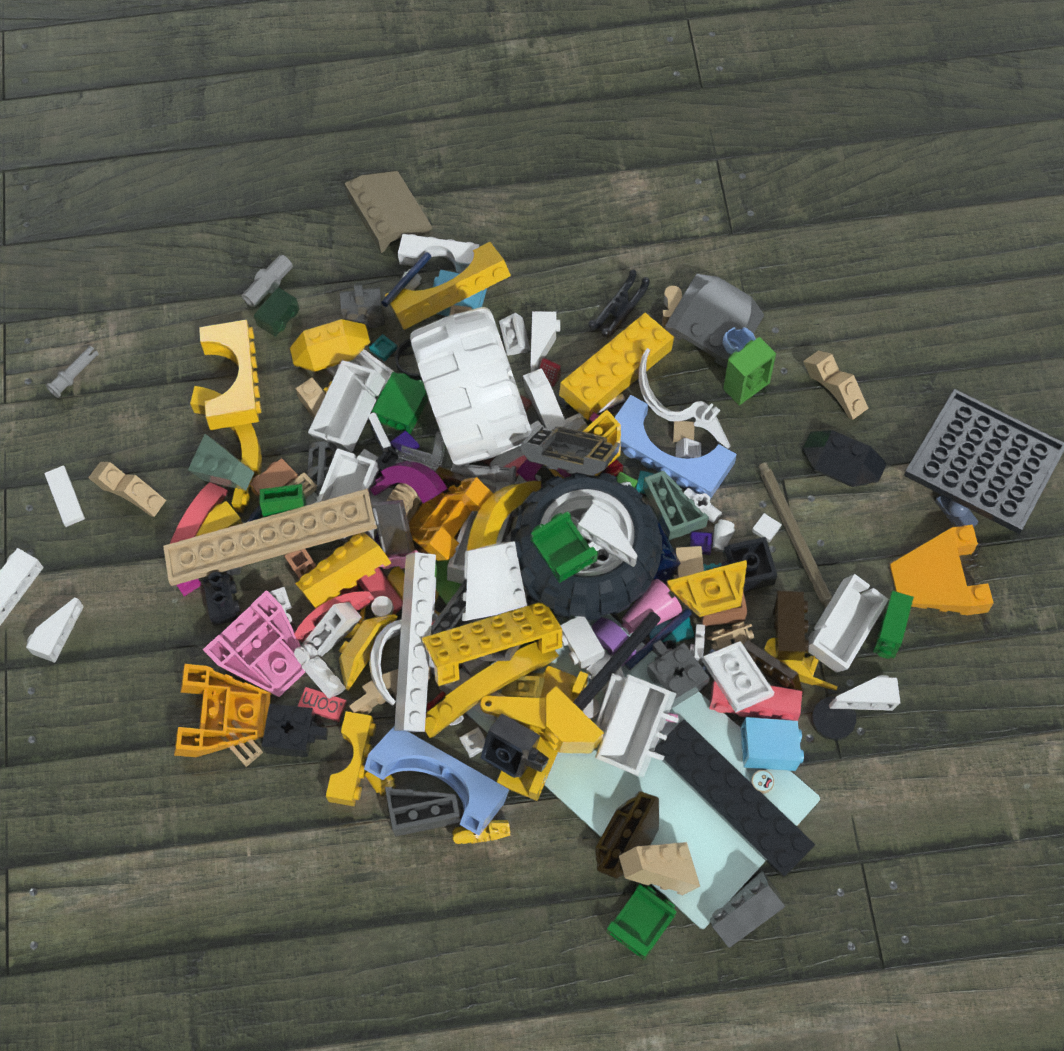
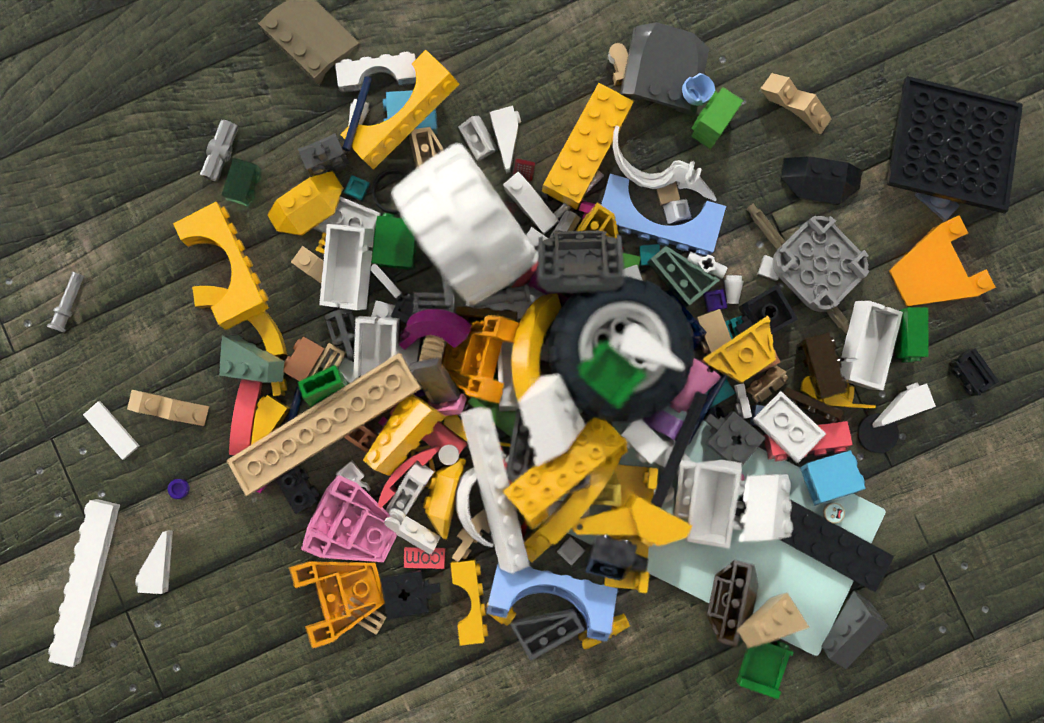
camera: 20 degrees left, 20 degrees up
dark purple tile [390,431,419,458] -> none
black piece [588,269,650,338] -> none
none -> dark purple tile [168,479,190,499]
none -> white wedge [739,474,793,541]
none -> light grey tile [772,215,869,312]
none -> black hinge [949,348,999,396]

